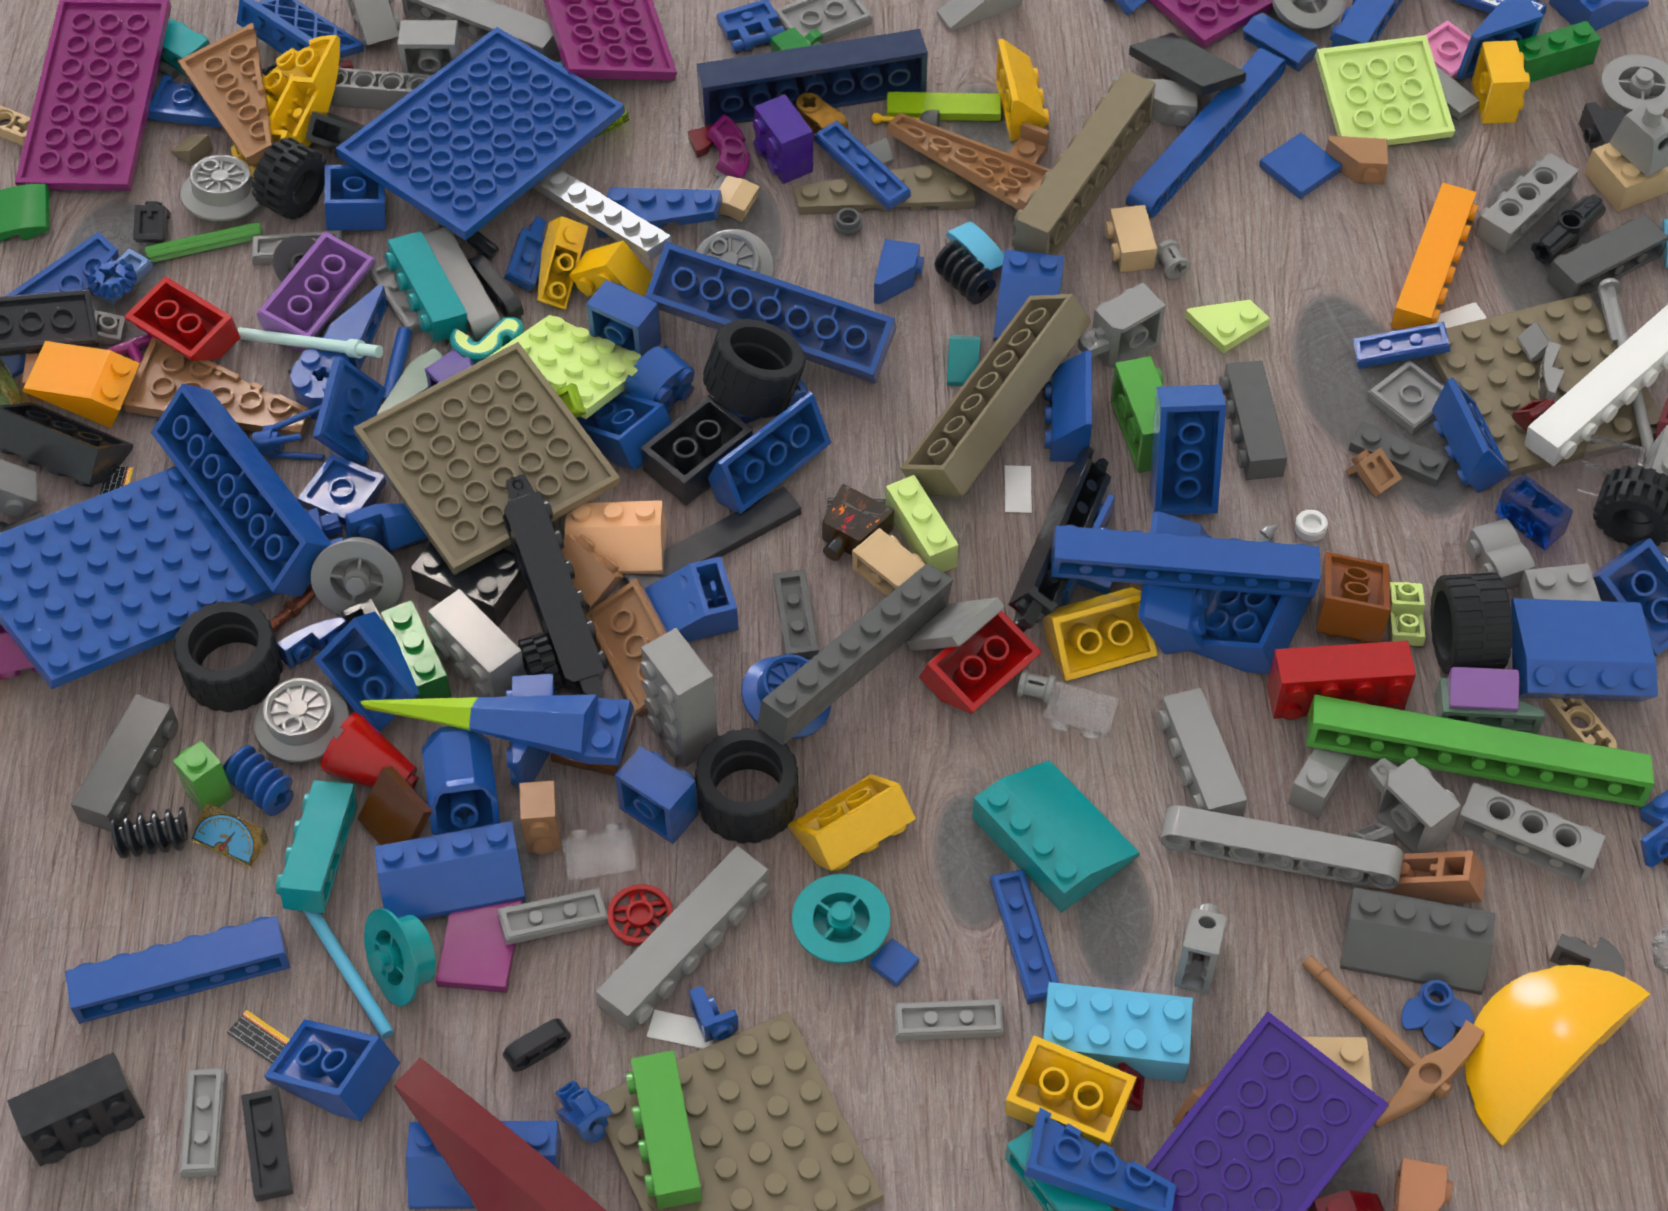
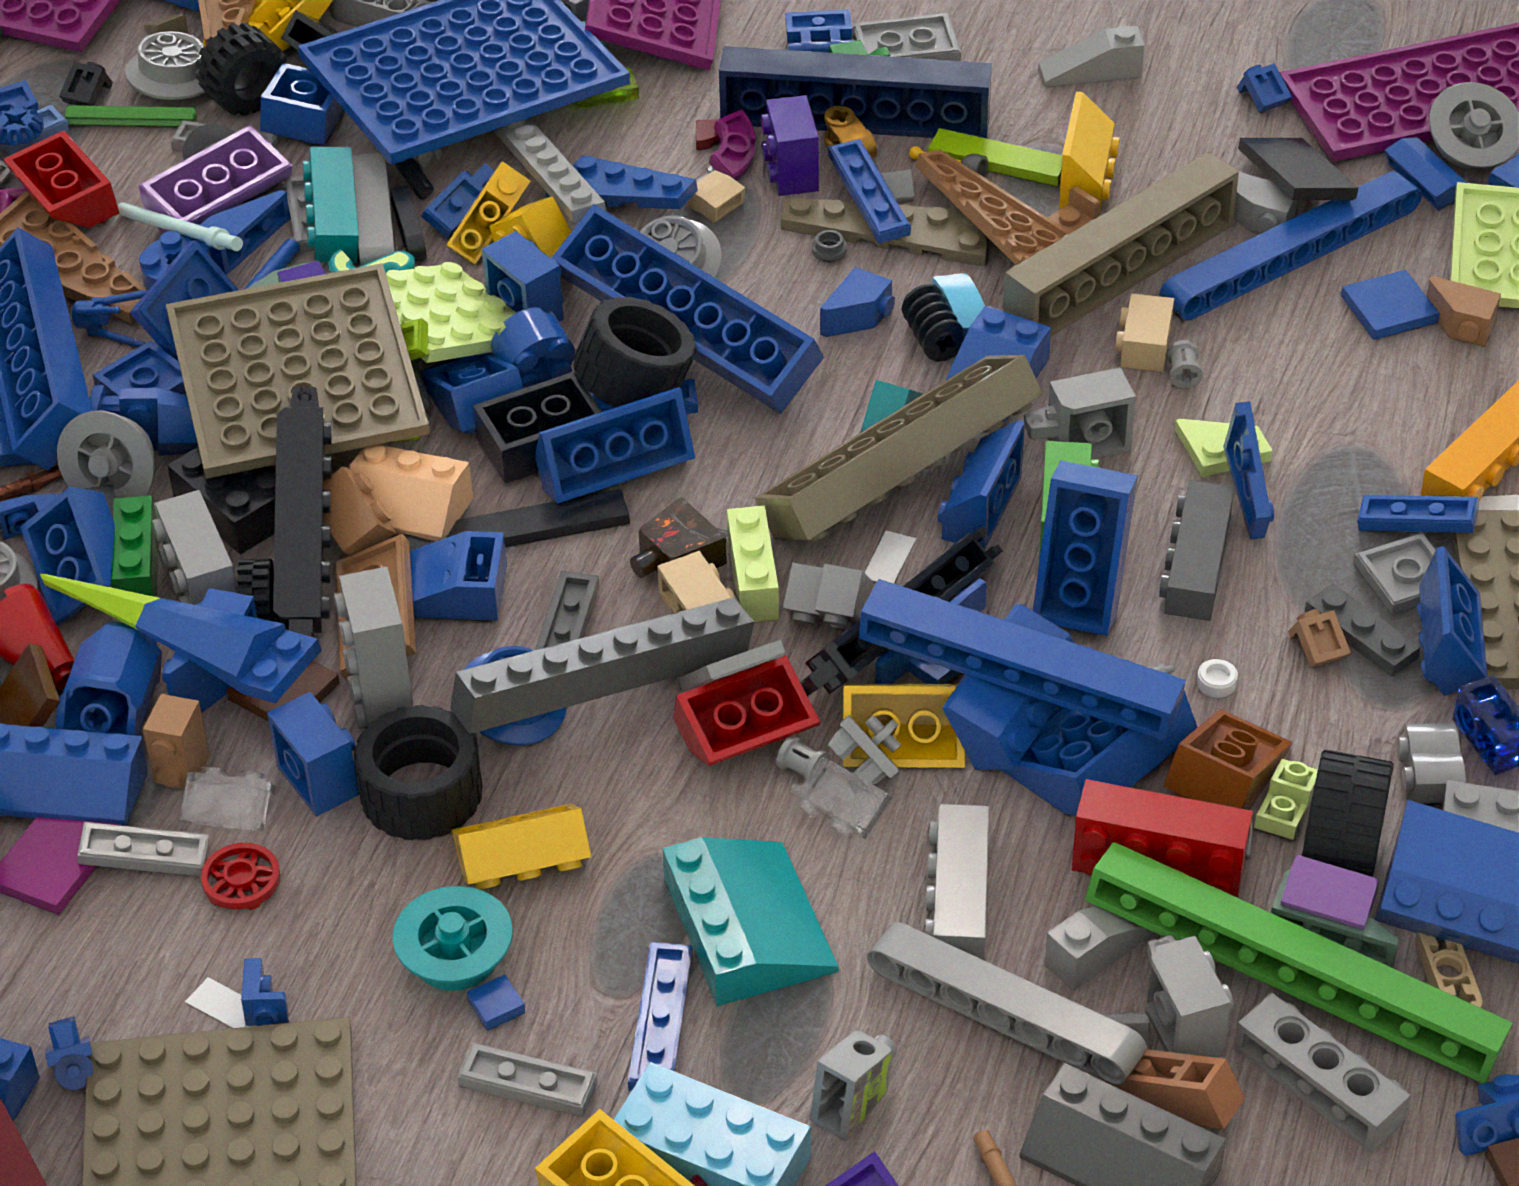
camera: 20 degrees right, 10 degrees down
black beam [503,1018,571,1072] -> none
light grey brick [596,846,770,1032] -> none
bright green brick [626,1050,702,1210] -> none
none -> light grey brick [783,562,874,631]
none -> light grey hips [828,714,901,788]
none -> blue wing [1223,401,1274,539]

